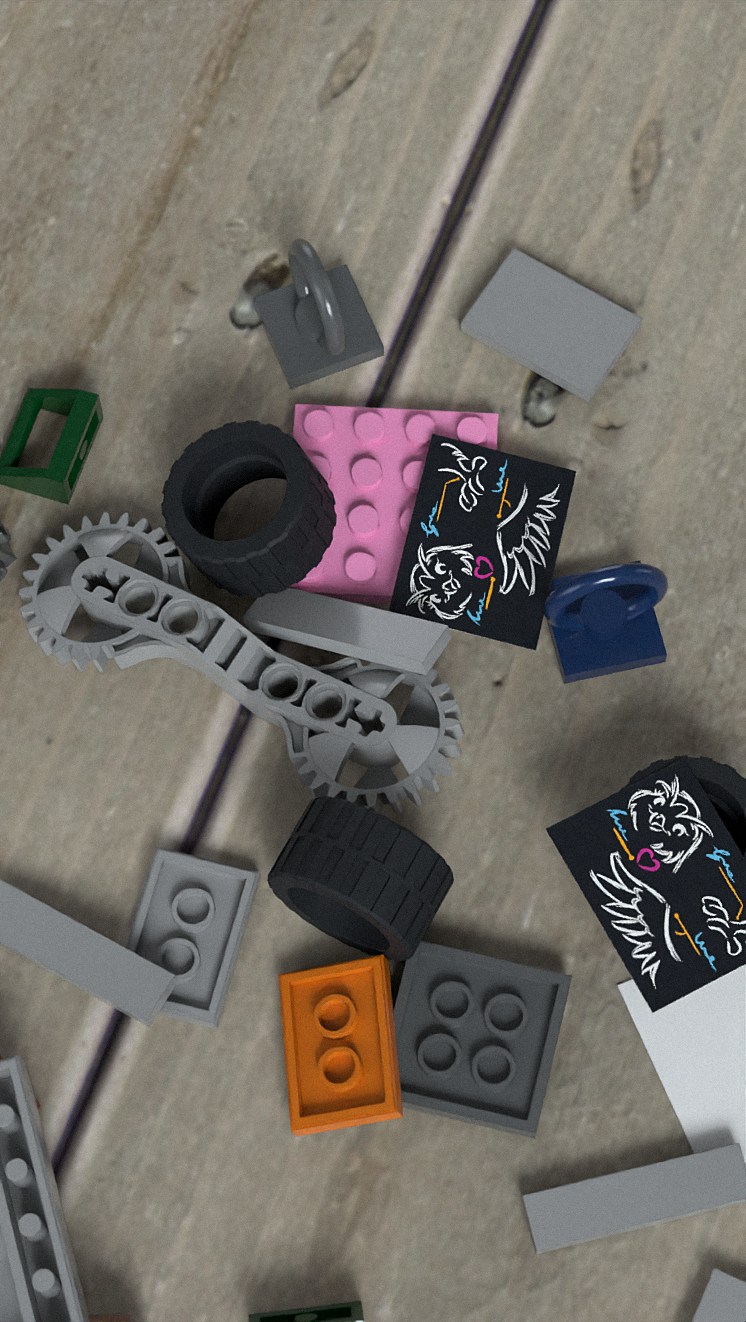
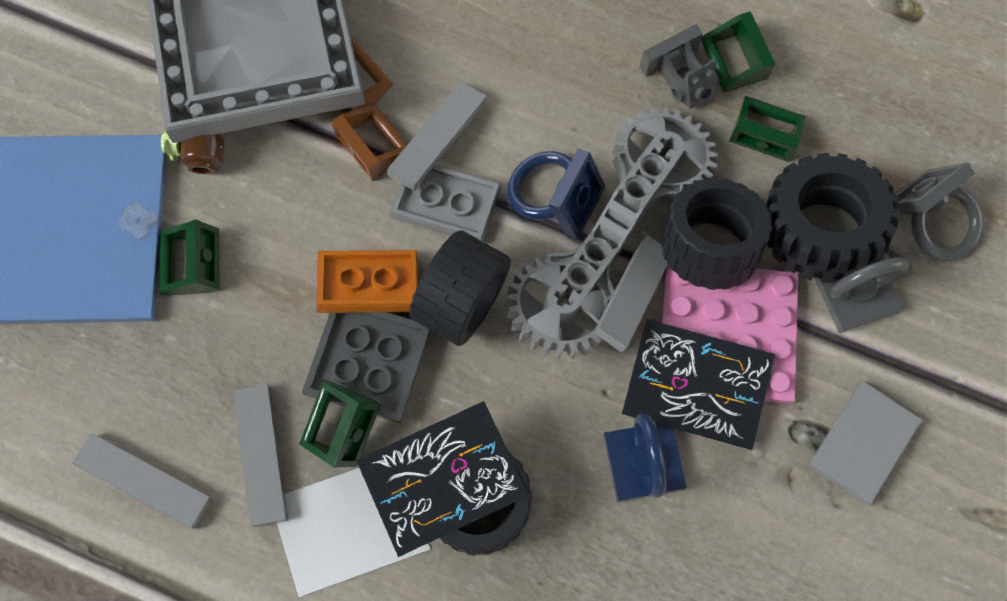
camera: 90 degrees right, 5 degrees up
none -> dark green tile [299,380,381,468]
none -> dark orange tile [331,104,408,181]
none -> dark blue tile [507,149,606,240]
none -> black tyre [767,153,900,284]
none -> dark grey tile [896,162,983,261]

